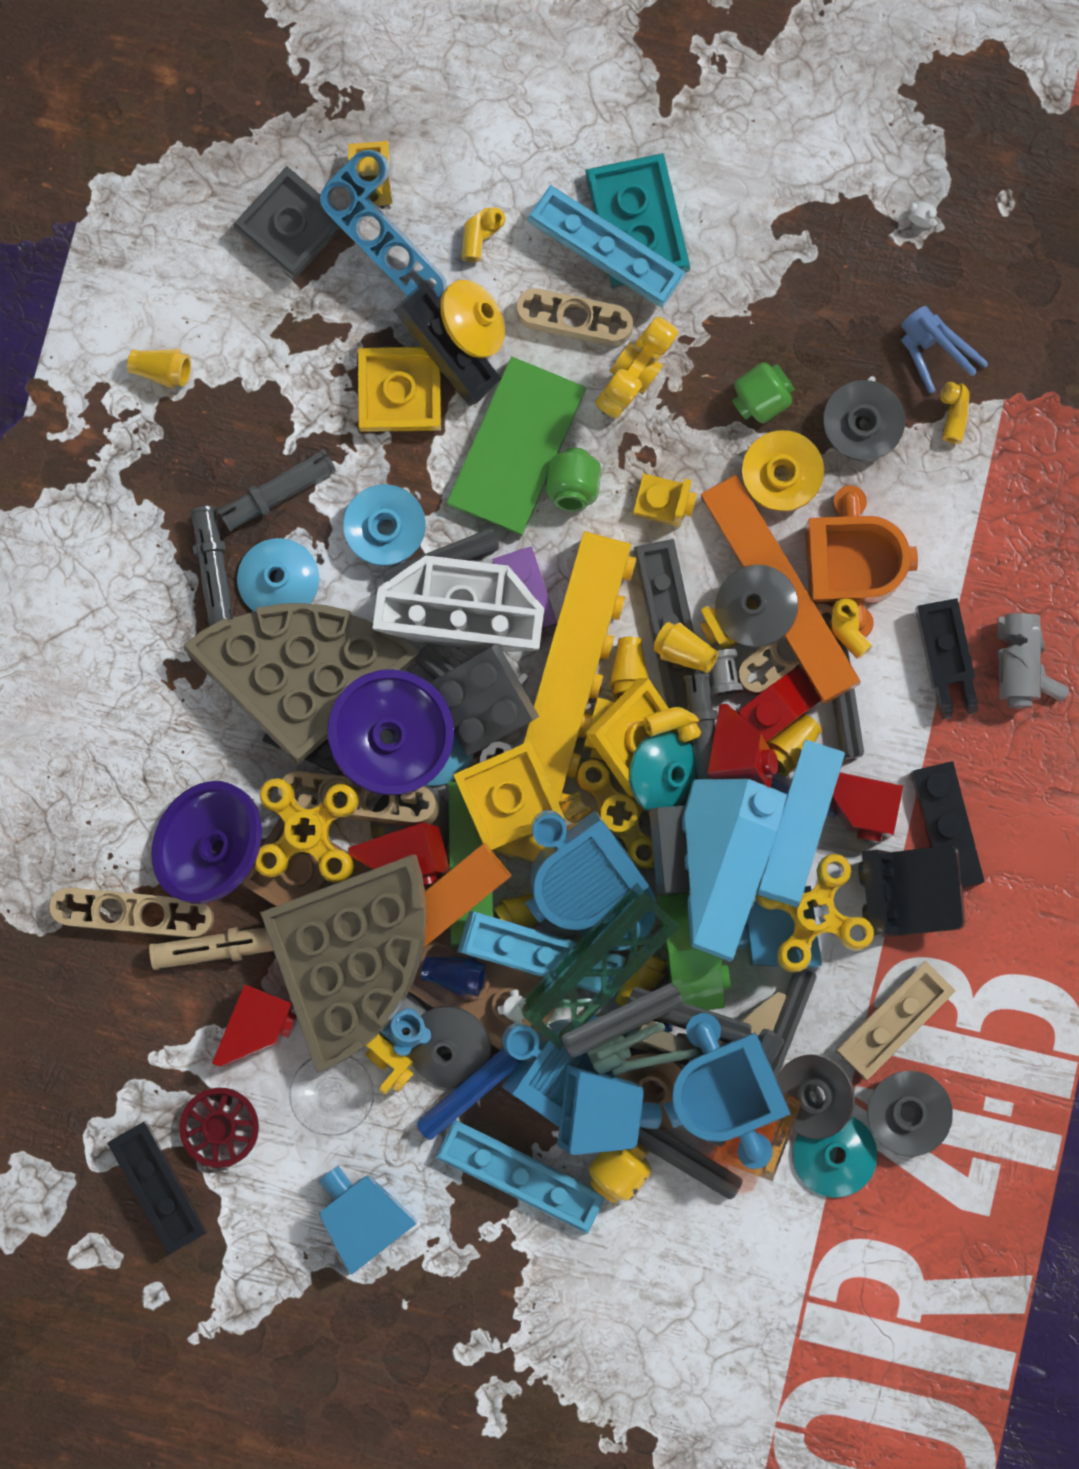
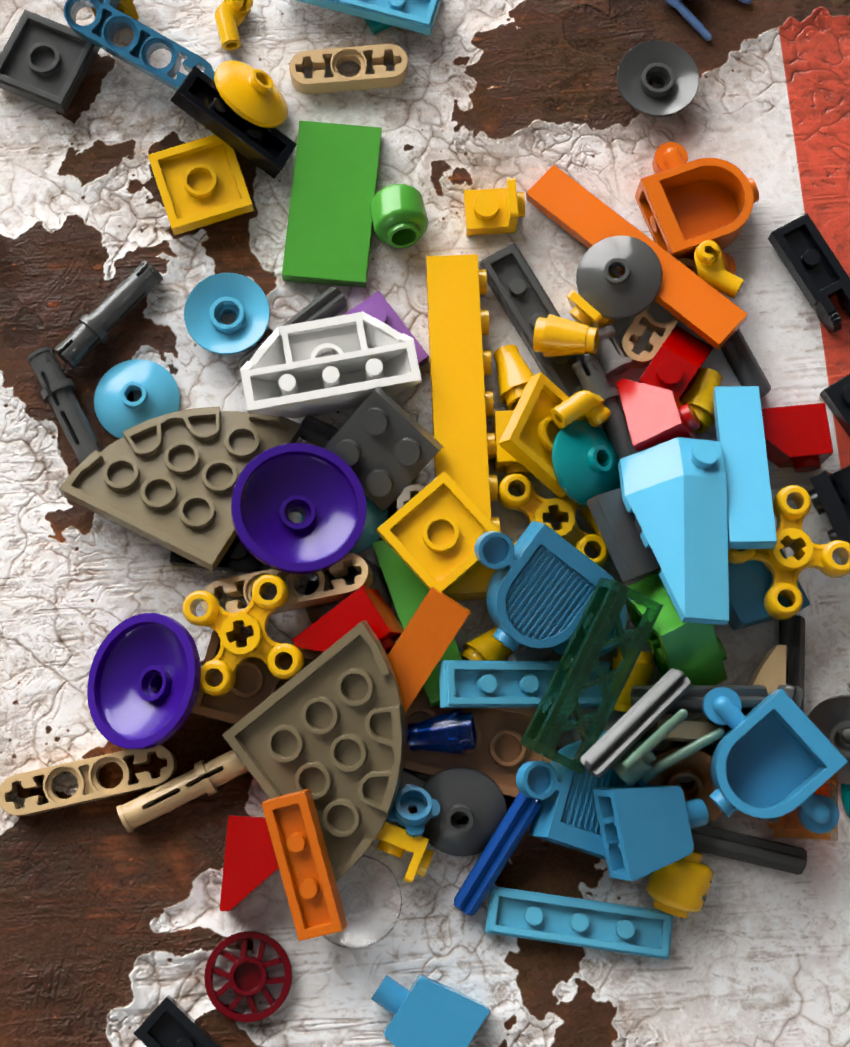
camera: 20 degrees left, 5 degrees down
white piece [498,990,535,1024] -> none
clear yellow hand [559,790,592,823] -> none
yellow gear [595,316,679,419] -> none
bright green head [732,362,795,423] -> none
yellow dish [742,430,824,512] -> none
yellow arm [940,382,970,444] -> none
none -> orange plate [261,789,348,941]

